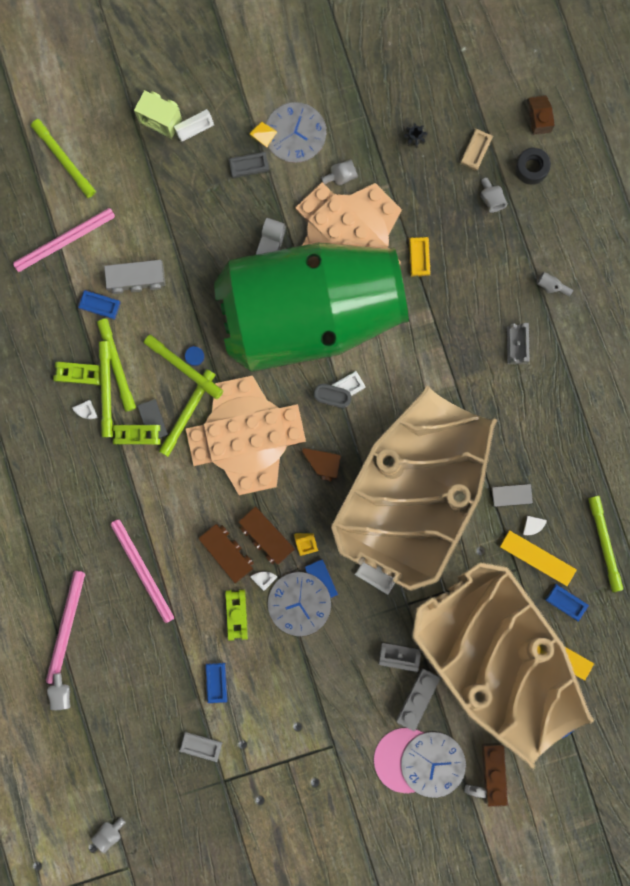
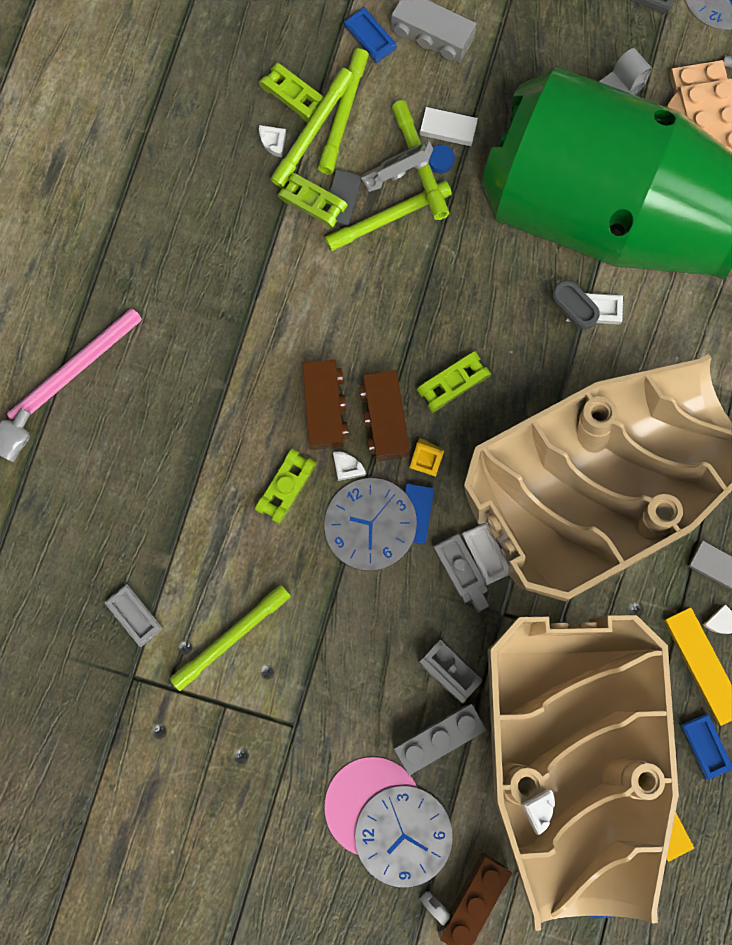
camera: 30 degrees right, 5 degrees down
bright pink axle [111,519,174,623] -> none
light nougat plate [186,375,306,496] -> none
blue tile [206,663,227,703] -> none
reddish brown slope [302,448,341,482] -> none
none -> lime piece [169,584,291,691]
none -> light grey hinge [361,141,433,192]
none -> lime plate [417,351,491,413]
none -> white tile [420,107,478,146]
none -> light grey hinge [433,533,489,613]
none -> white tile [521,789,555,835]

